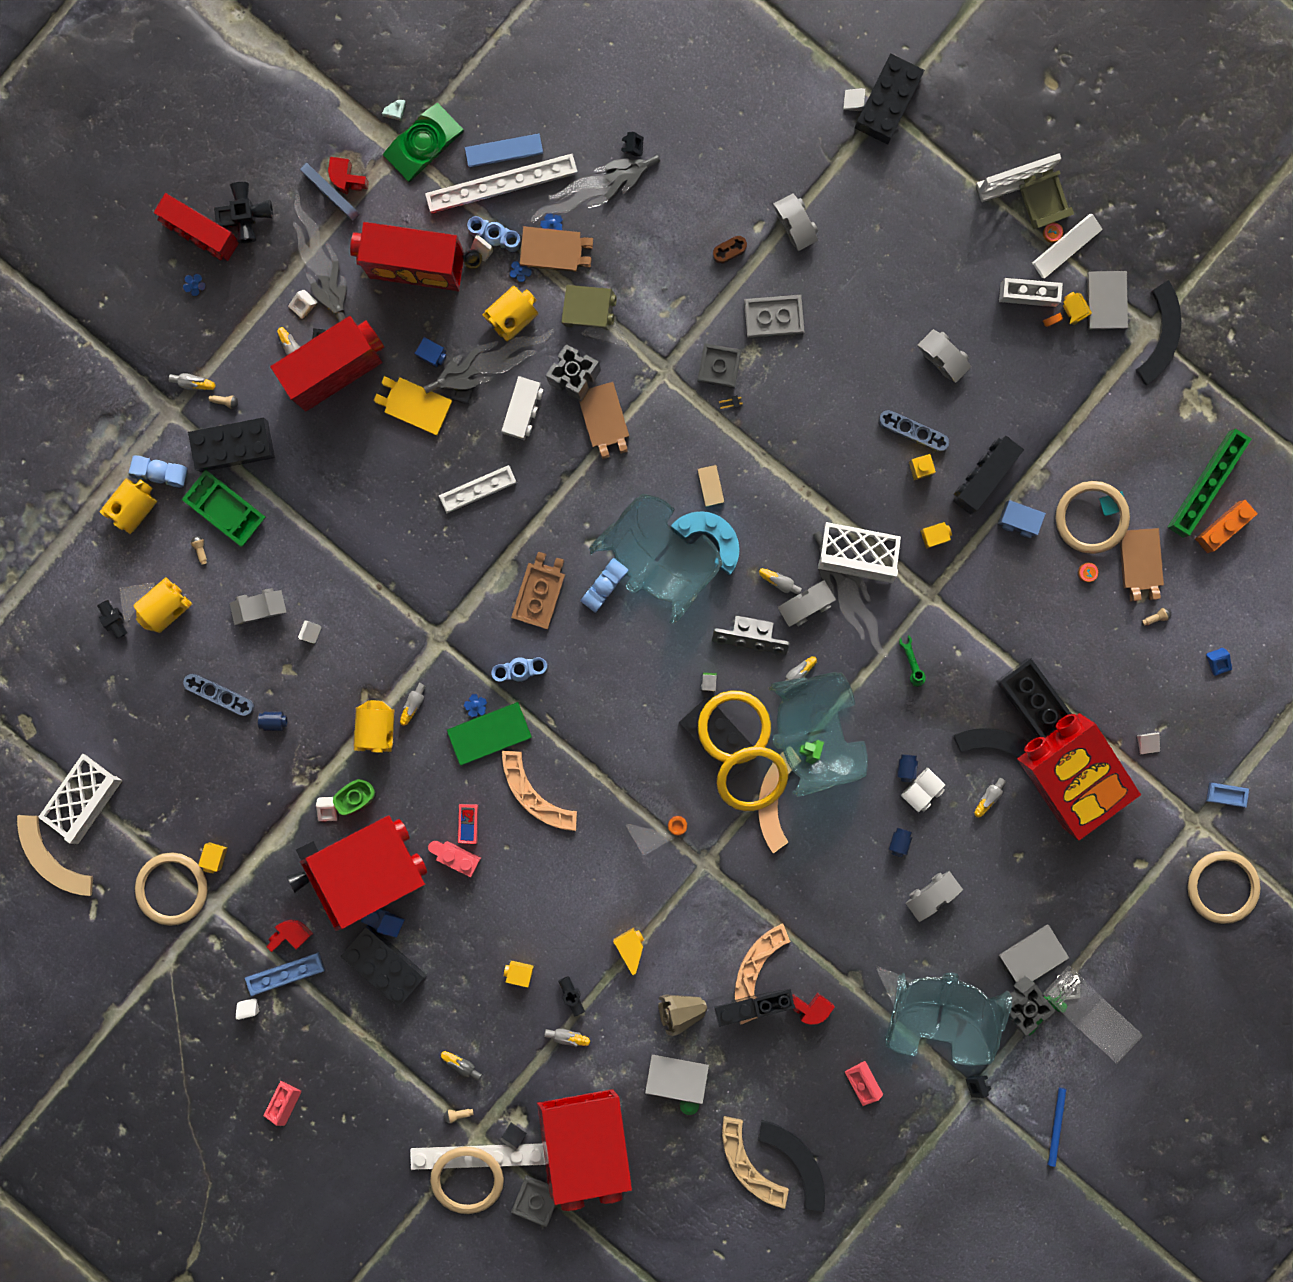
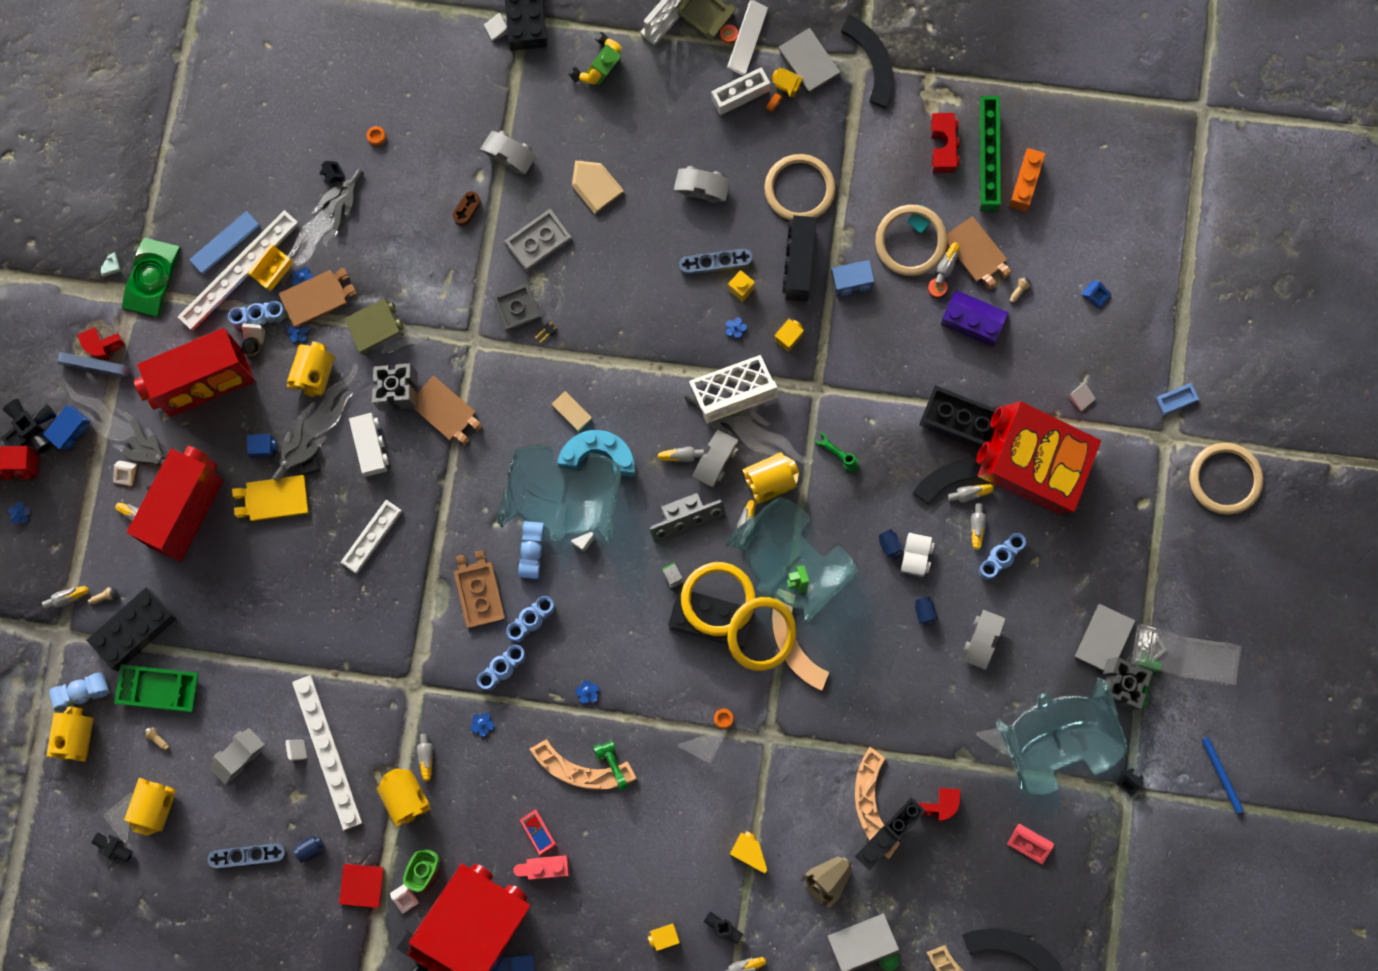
camera: 25 degrees left, 10 degrees down
green tile [447,702,532,765] -> none
none -> blue brick [43,405,91,450]
none -> yellow bracket [248,244,294,292]
none -> white plate [292,675,363,831]
none -> red tile [339,864,384,908]
none -> orange tile [367,126,386,146]
none -> light blue piece [506,596,555,642]
none -> torso [568,32,622,86]
none -> white slope [571,532,595,552]
none -> tan tile [572,161,624,214]
none -> blue plant [575,680,600,704]
none -> green brick [593,741,628,791]
none -> blue plant [726,318,747,338]
none -> yellow cylinder [742,452,799,504]
none -> tan wedge [764,154,836,221]
none -> red arch [931,113,960,173]
none -> light grey piece [935,242,959,285]
none -> dark purple slope [941,290,1009,347]
none -> light grey piece [948,484,994,502]
none -> light blue piece [979,533,1026,580]

